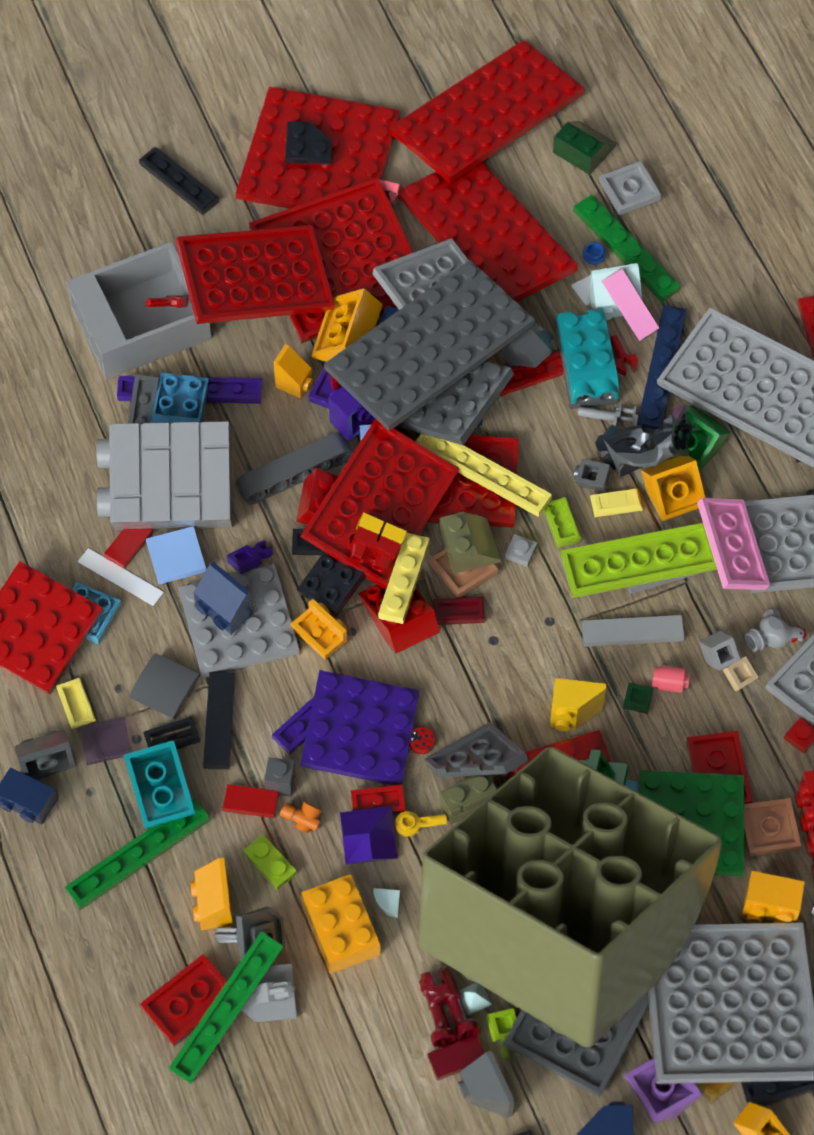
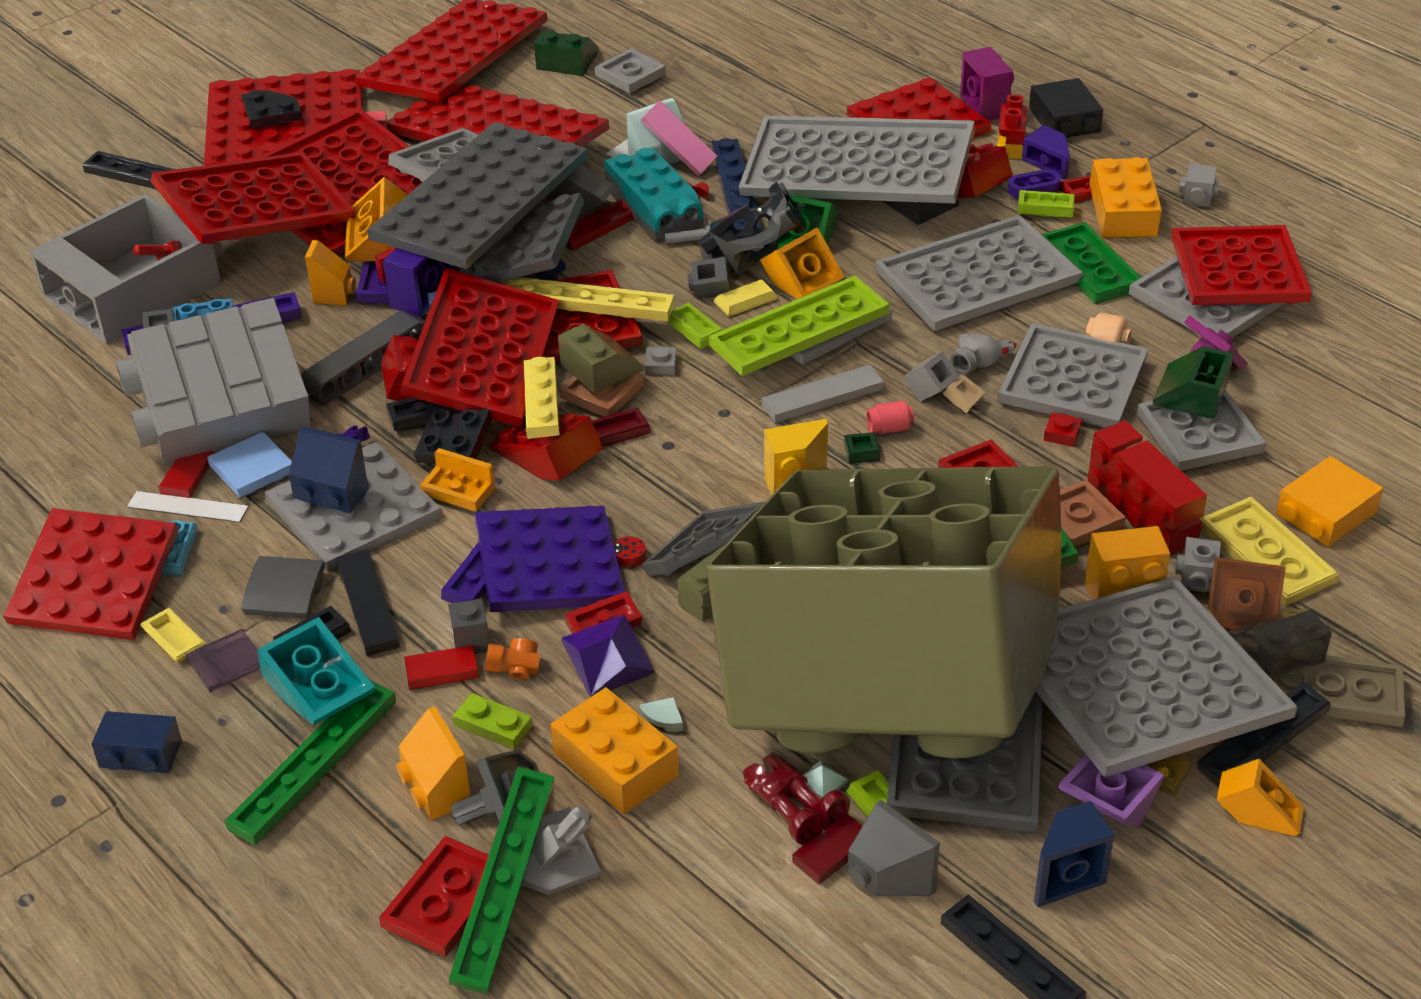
camera: 20 degrees left, 20 degrees down
dark grey slope [15,730,76,780] -> none
red hips [349,512,407,573] -> none
yellow plate [395,811,447,837] -> none
green plate [573,194,680,303] -> none
blue plate [582,242,606,265] -> none
bright pink plate [697,498,770,590] -> none

